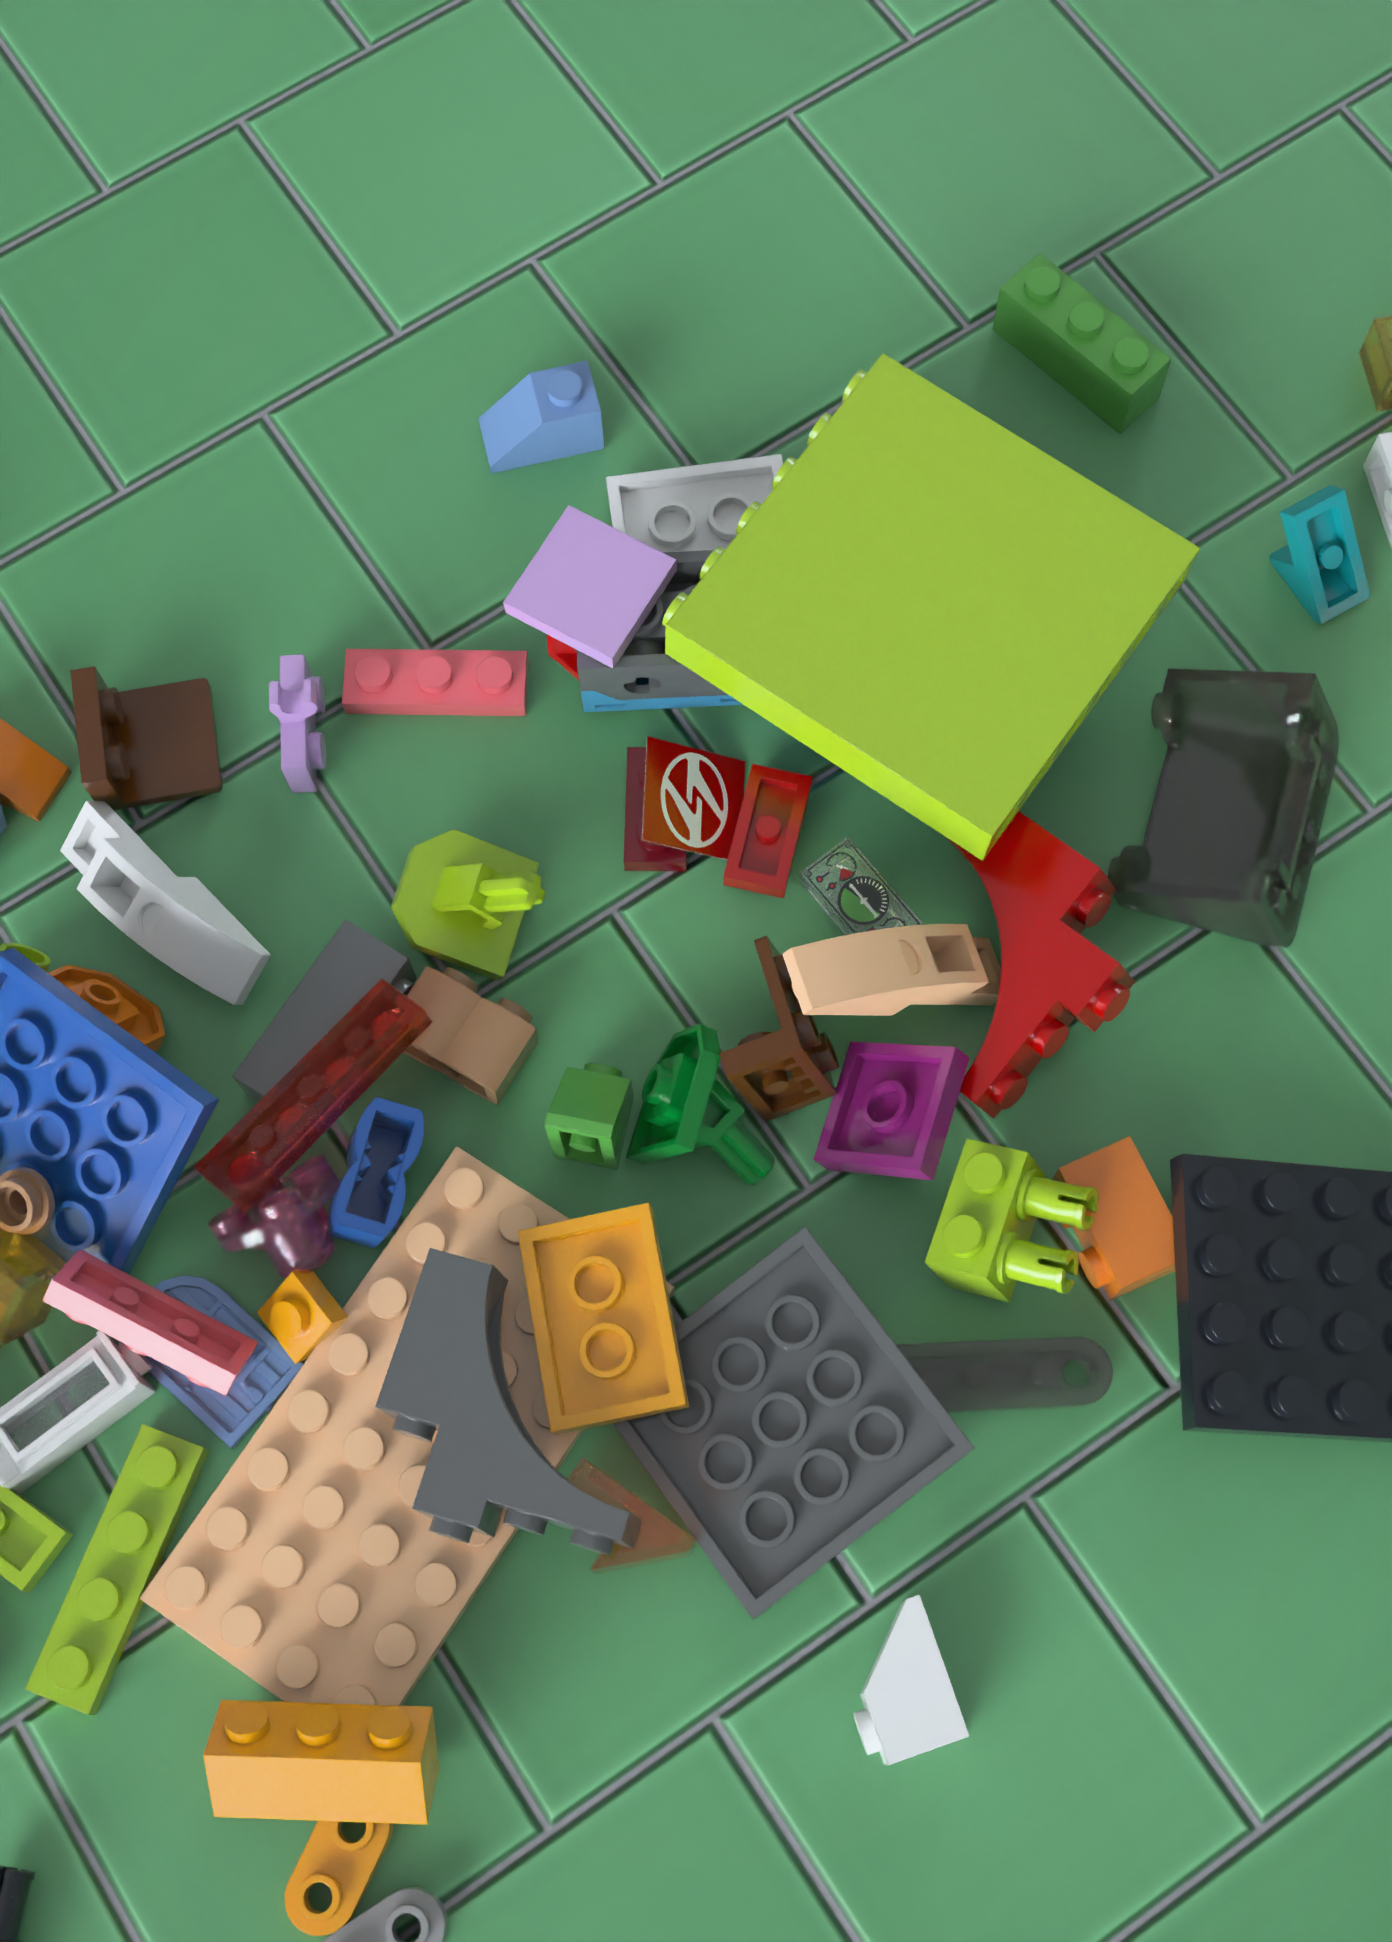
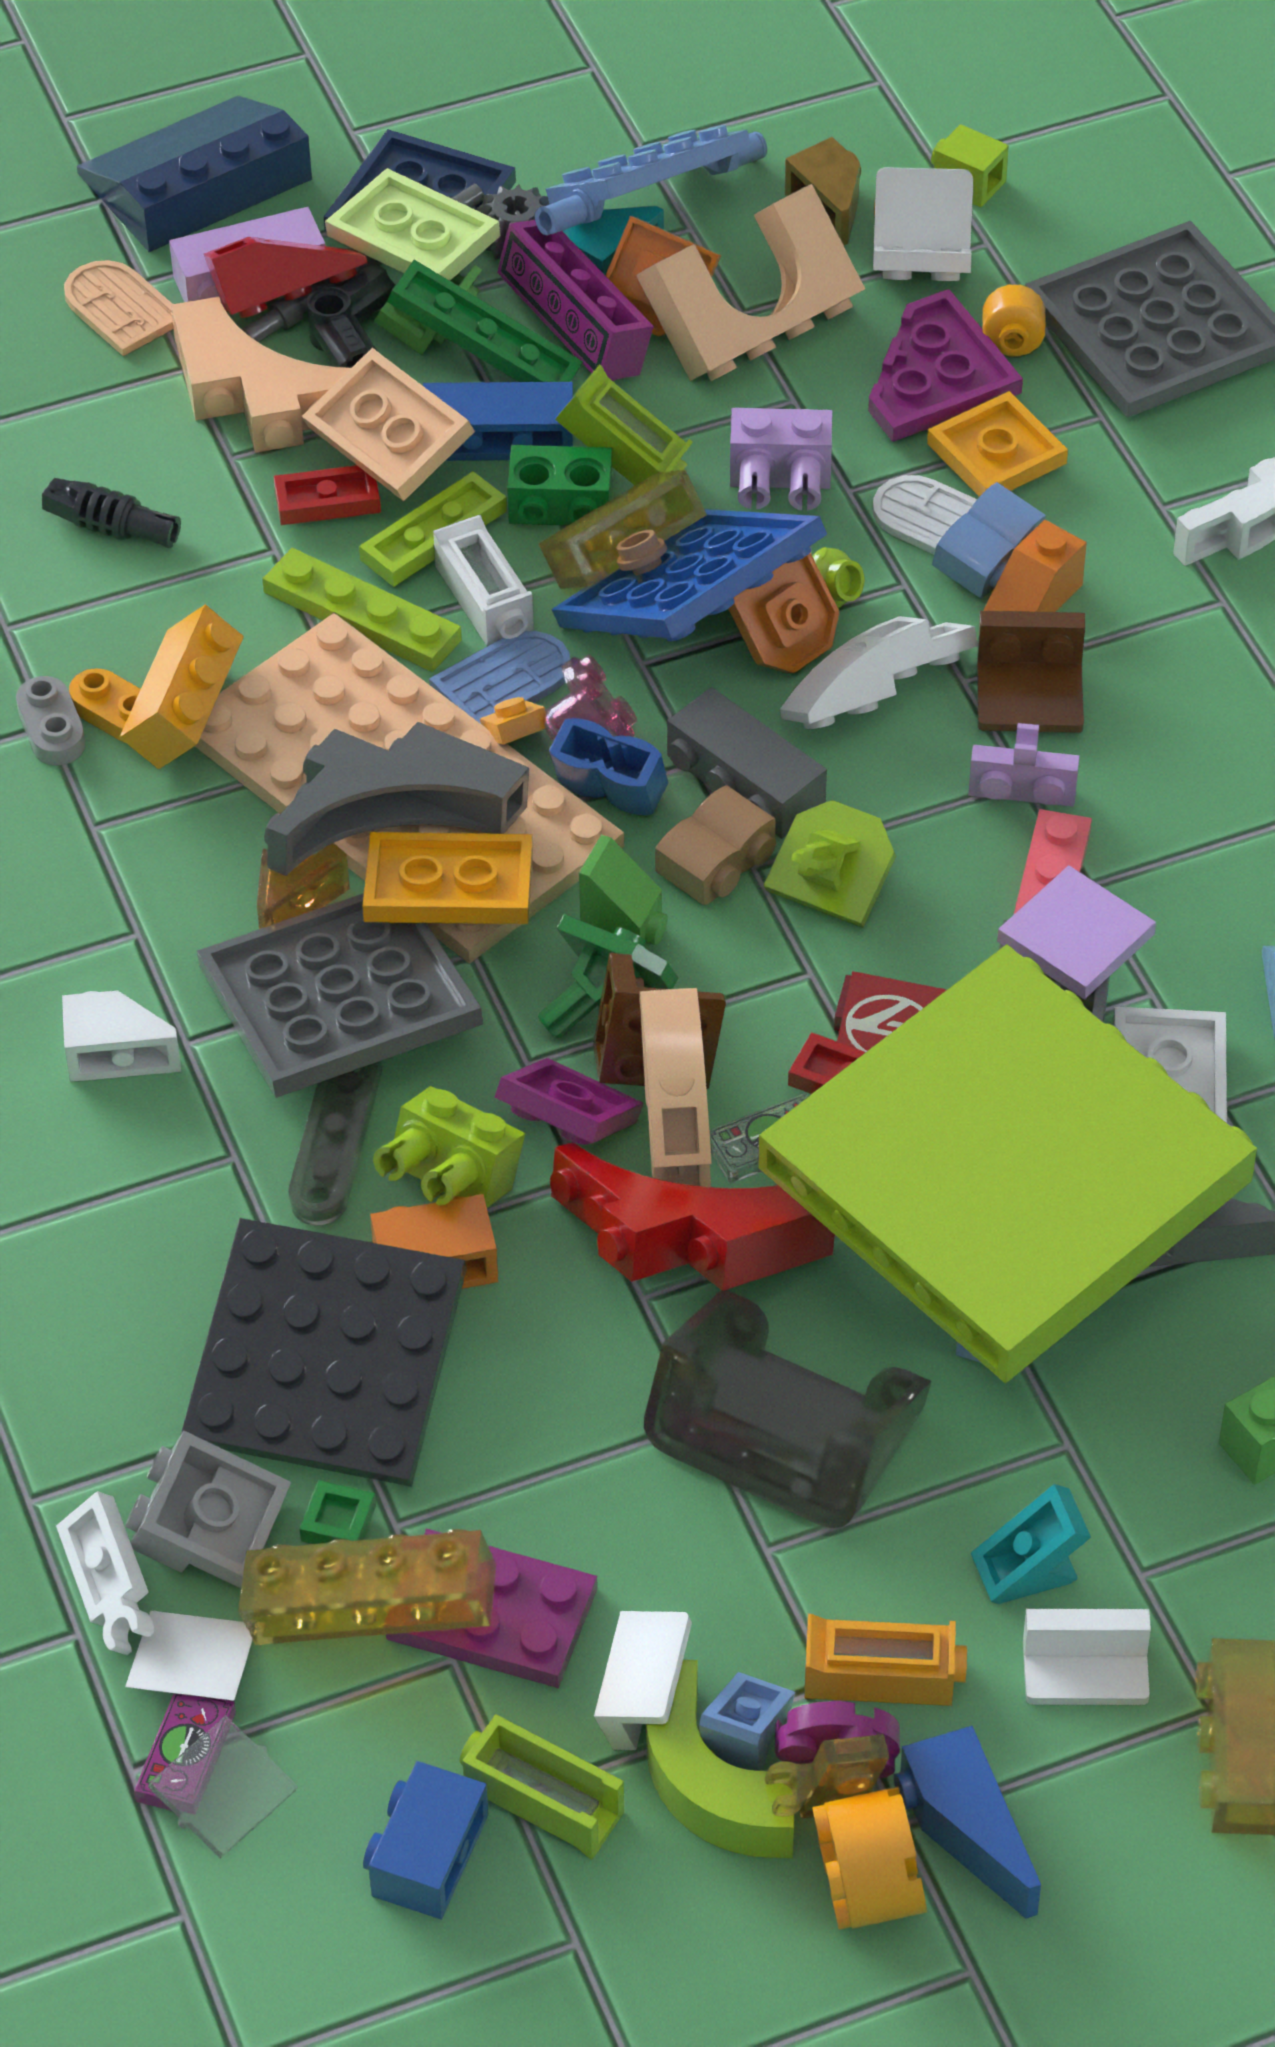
camera: 100 degrees right, 20 degrees down
coral plate [43,1249,258,1396] -> none
clear red plate [193,979,433,1214] -> none

